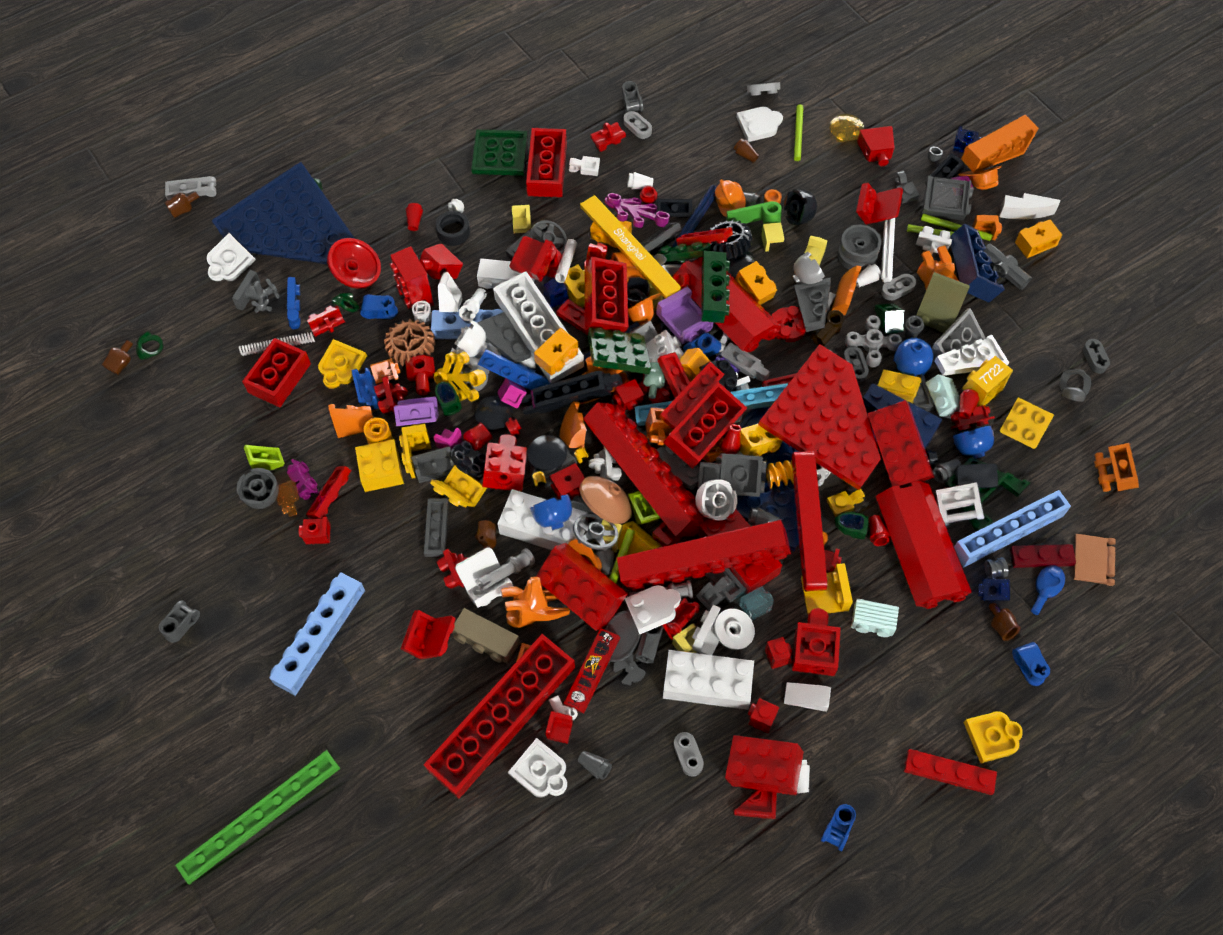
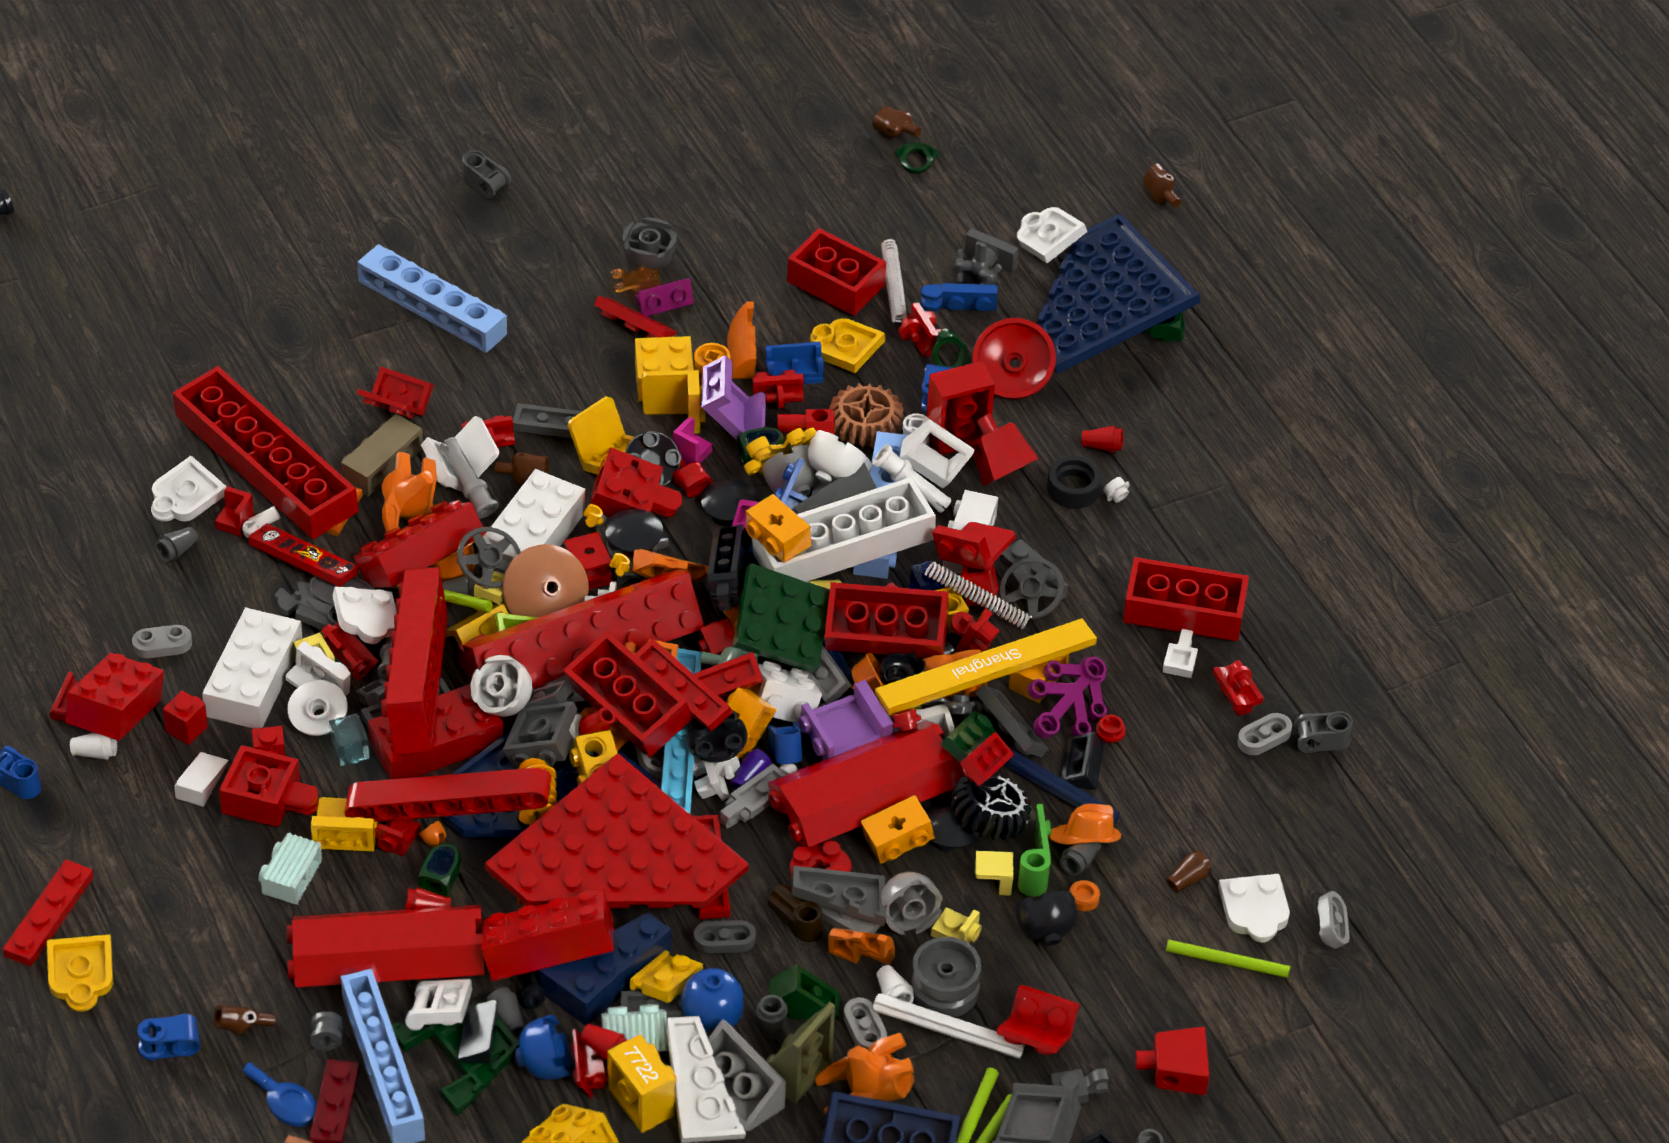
camera: 95 degrees right, 15 degrees down
light grey plate [165,176,216,200] -> none
bright green tile [175,750,340,885] -> none
lime slope [244,445,285,471] -> none
red brick [299,517,331,544] -> none
orange bracket [370,358,401,384] -> none
dark grey hinge [412,446,455,483] -> none
dark green plate [471,129,528,176] -> none
red plate [505,417,522,435] -> none
light yellow panel [512,205,531,233] -> none
blue cylinder [530,494,572,531] -> none
white cone [627,172,653,189] -> none
dark green brick [701,251,730,323] -> none
dark grey cone [748,507,779,526] -> none
yellow plate [827,489,865,518] -> none
clear yellow dish [830,114,864,142] -> none
light grey gear [845,315,902,367] -> none
white hips [916,226,952,255] -> none
clear blue brick [978,579,1010,601] -> none

